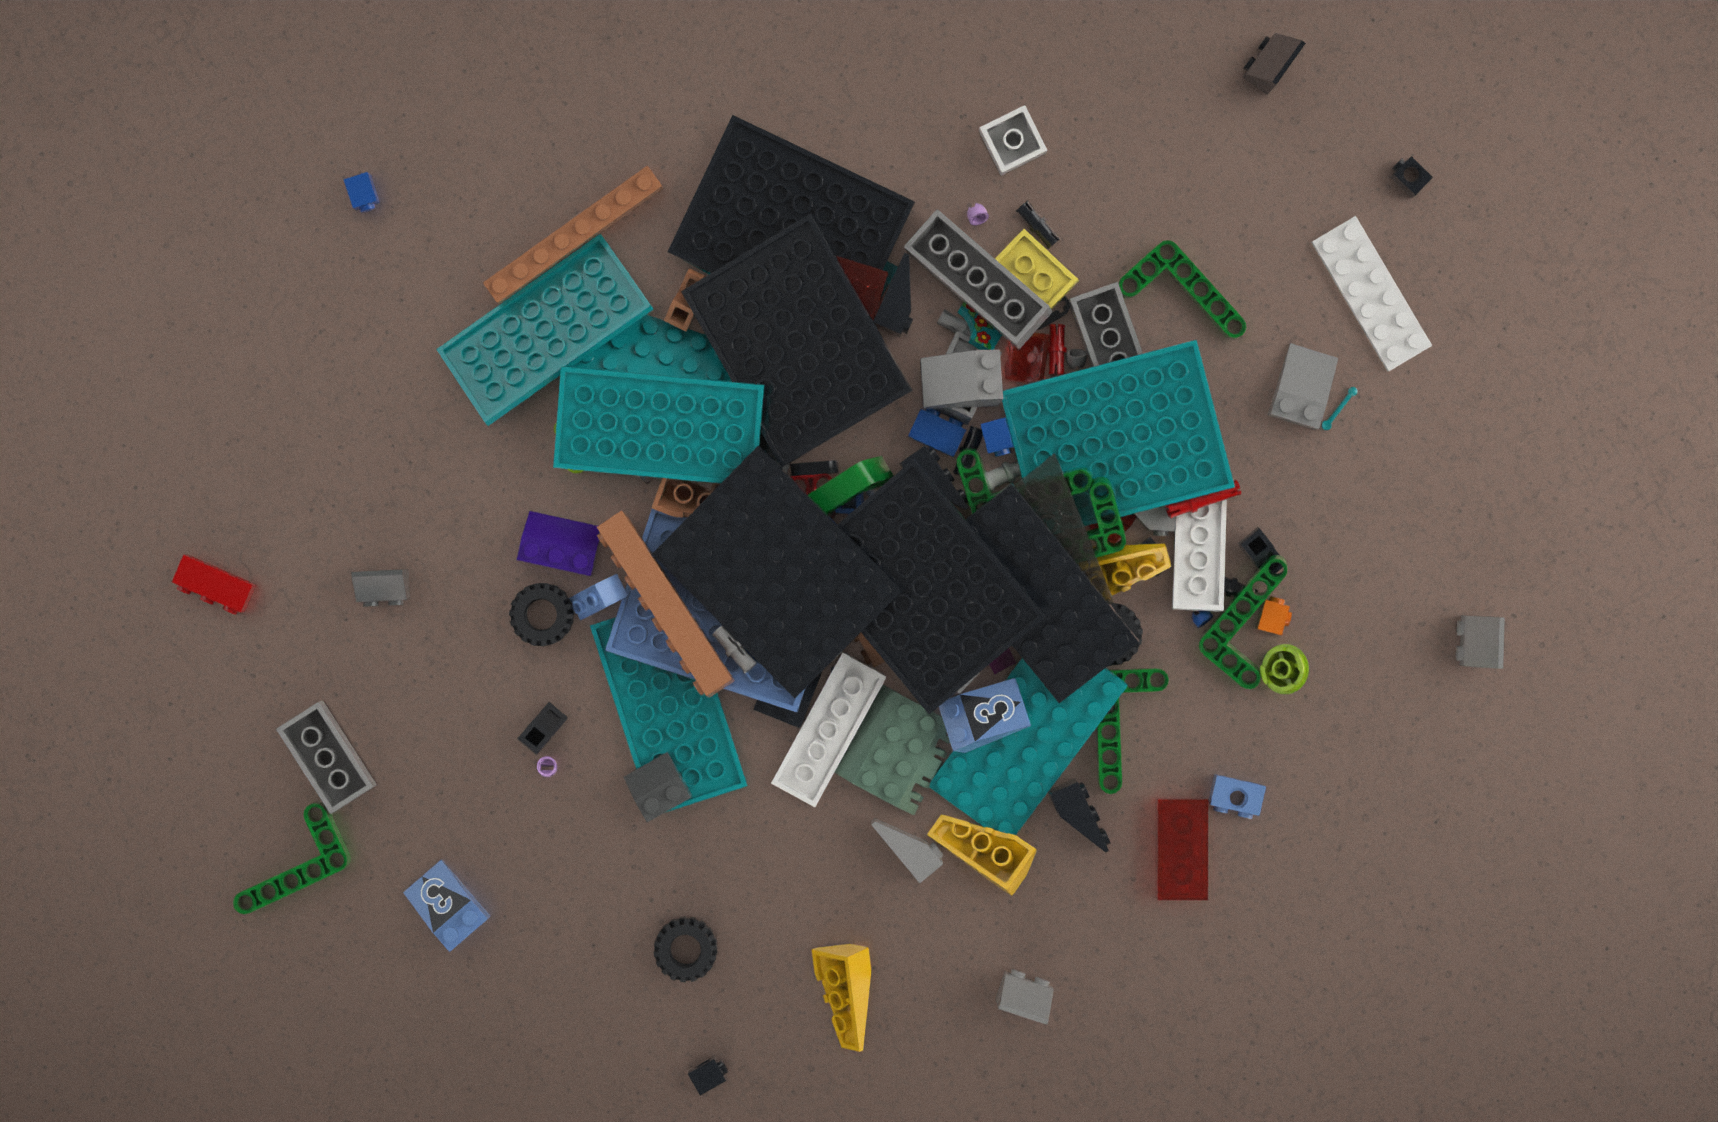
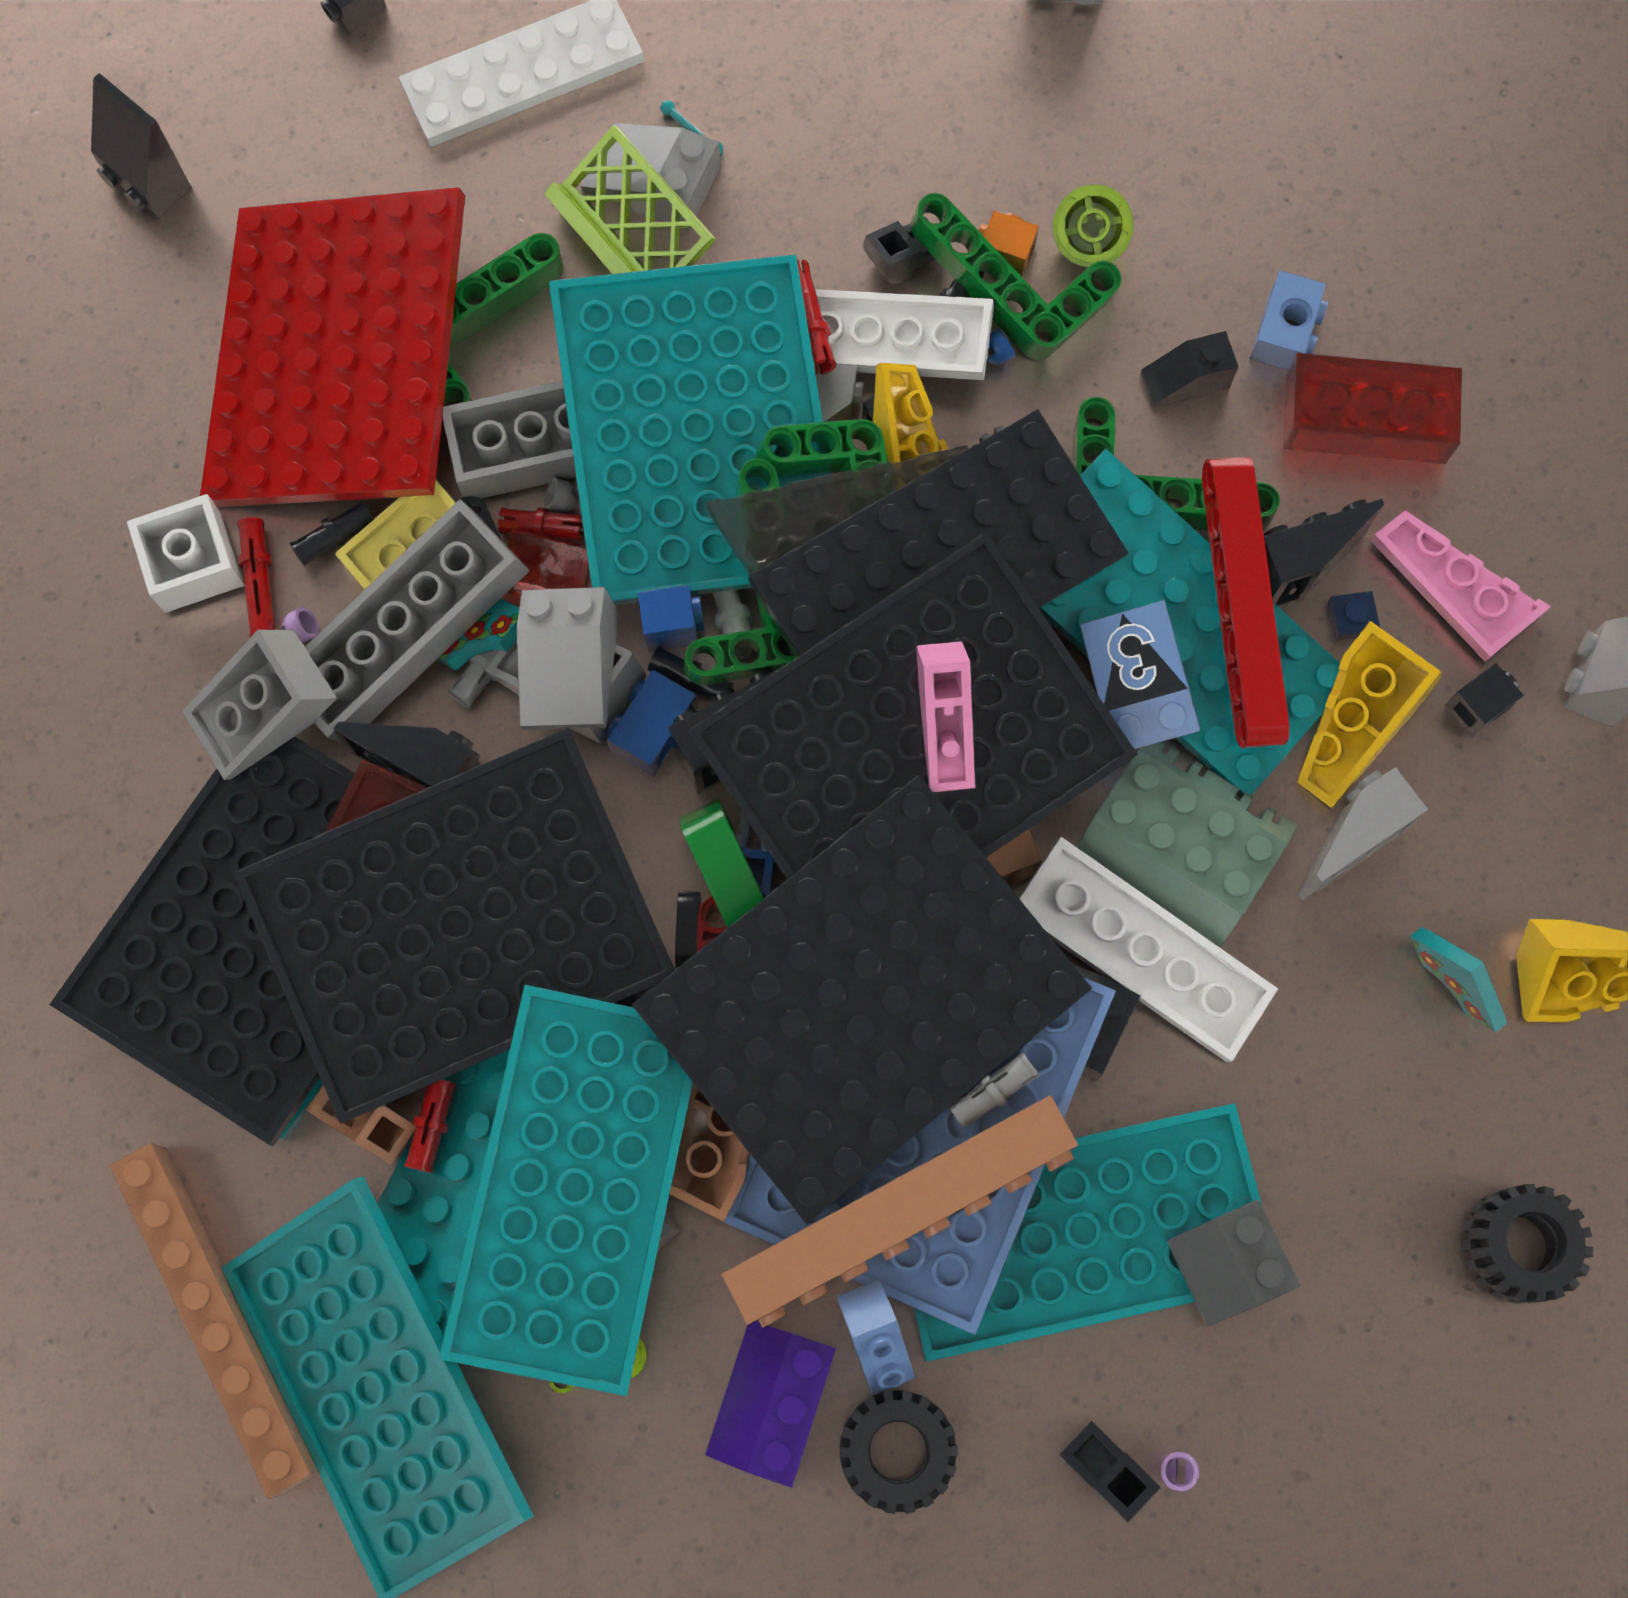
camera: 85 degrees left, 15 degrees down
none -> light grey slope [182,630,337,780]
none -> red plate [200,187,466,507]
none -> red pin [237,517,275,638]
none -> red pin [404,1079,457,1174]
none -> lime fence [544,125,716,274]
none -> bright pink slope [917,641,975,792]
none -> black slope [1141,331,1239,408]
none -> red beam [1201,457,1290,748]
none -> dark blue plate [1327,591,1380,641]
none -> bright pink wing [1371,510,1551,662]
none -> teal tile [1410,927,1507,1033]
none -> black brick [1445,663,1524,737]

